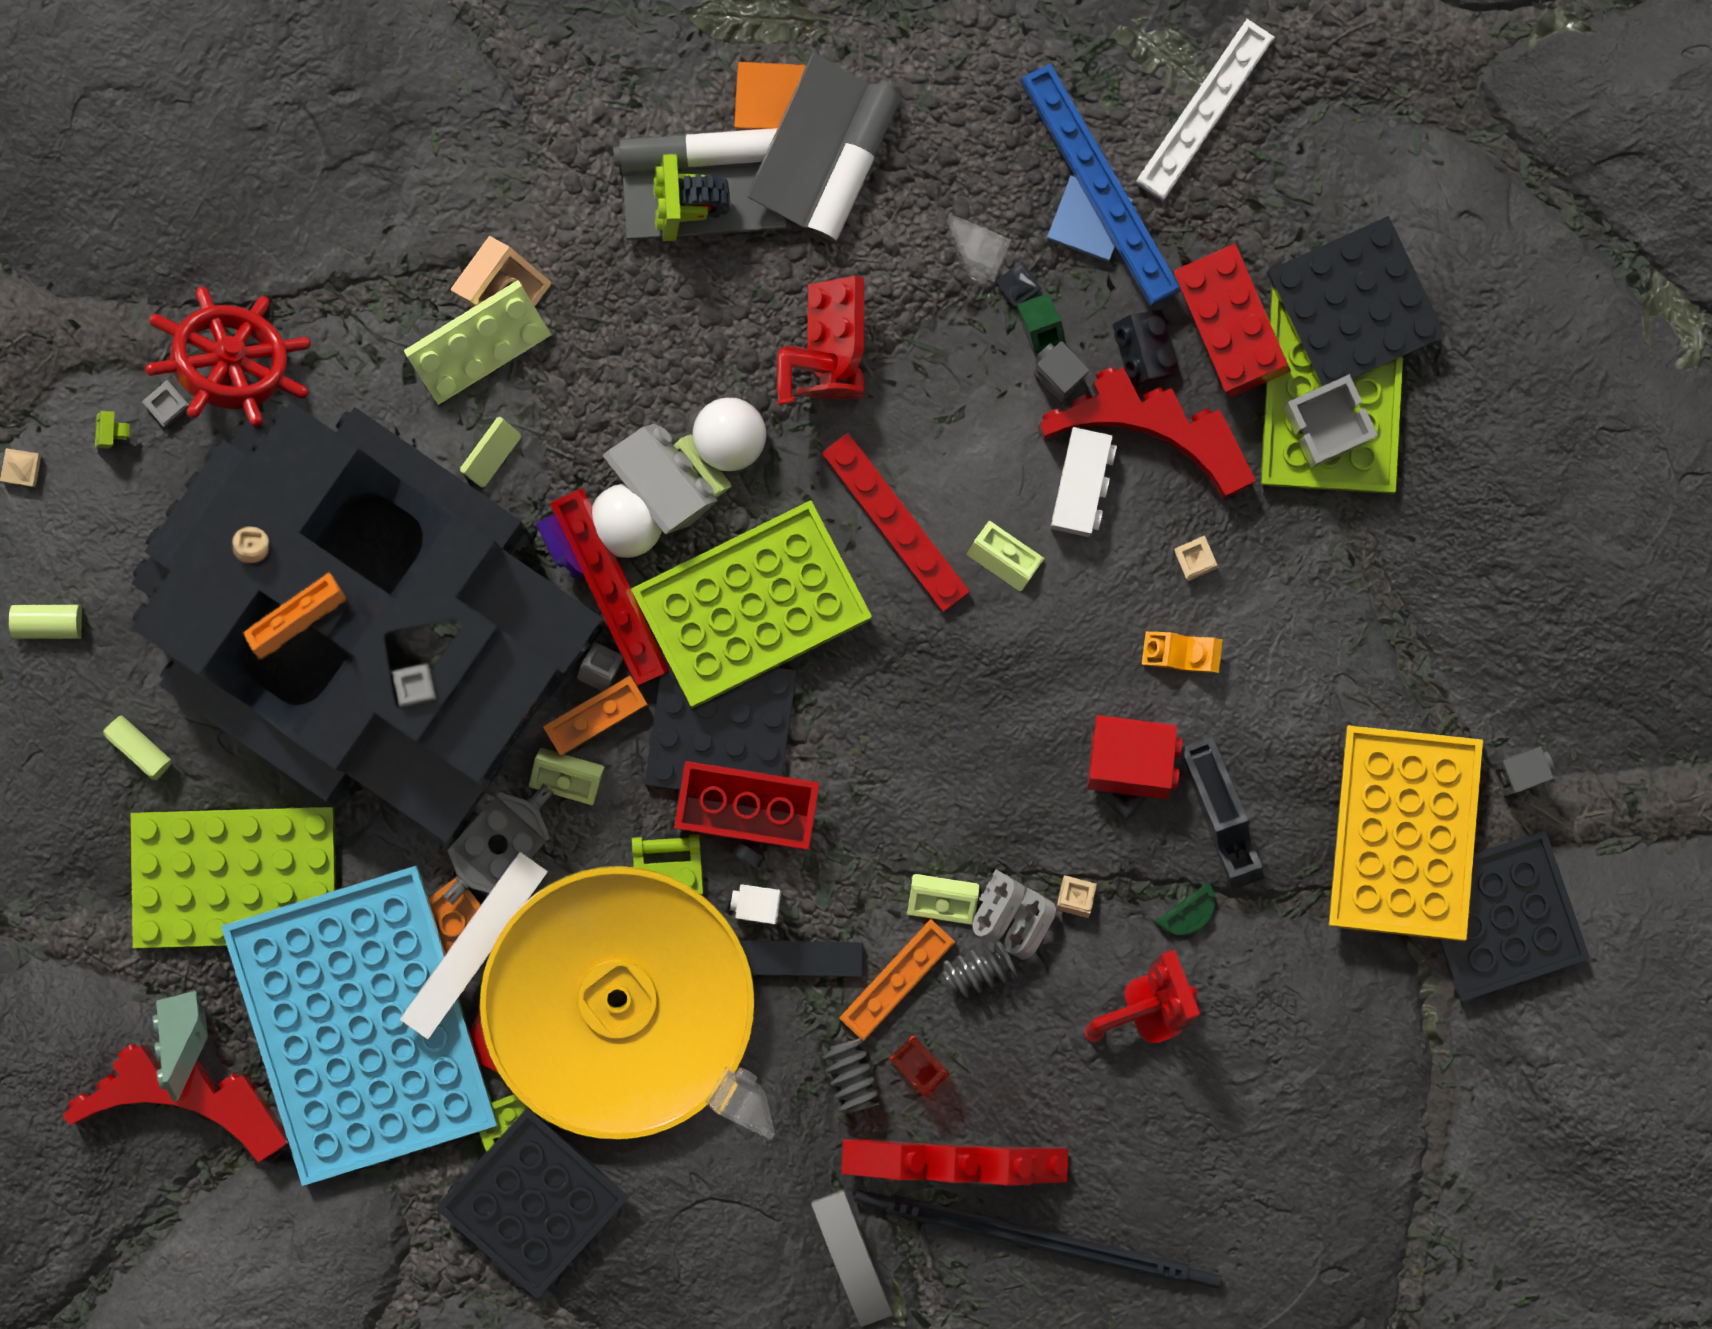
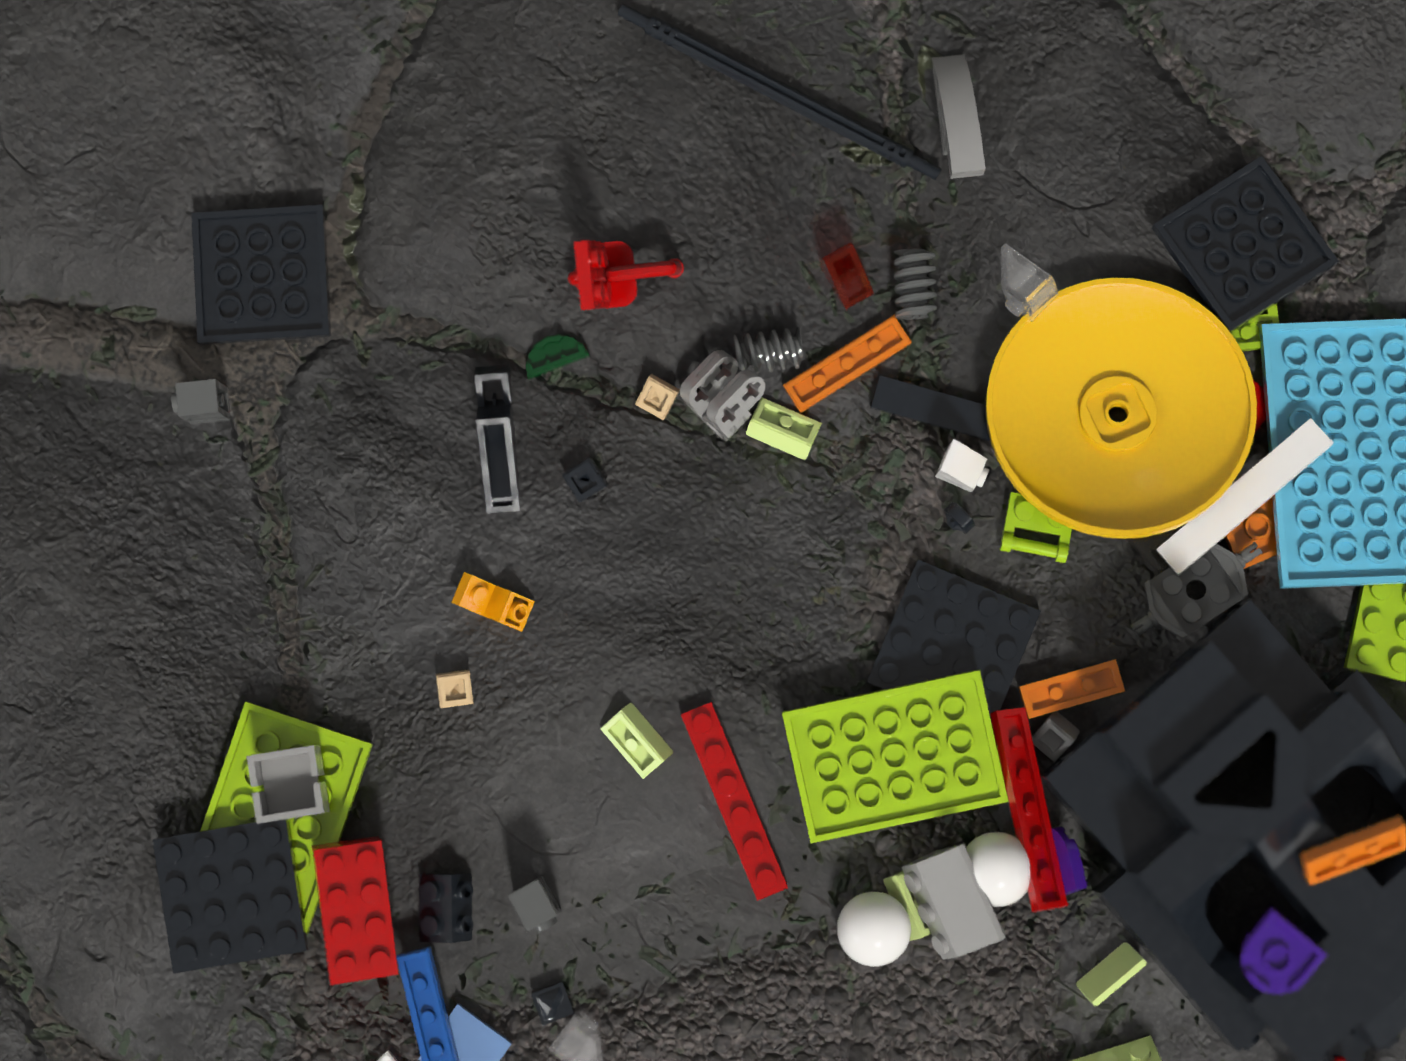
camera: 160 degrees left, 0 degrees up
tan tile [233,527,268,563] -> none
light grey tile [393,664,436,707] -> none
yellowish green slope [529,748,604,805] -> none
red slope [674,761,819,851] -> none
red plate [776,276,864,405] -> none
red arch [841,1139,1068,1185] -> none
dark green brick [1017,293,1066,353] -> none
red arch [1038,366,1256,499] -> none
white brick [1050,427,1117,537] -> none
red brick [1087,715,1182,800] -> none
yellow plate [1328,725,1483,942] -> none
none -> dark purple tile [1240,908,1328,994]

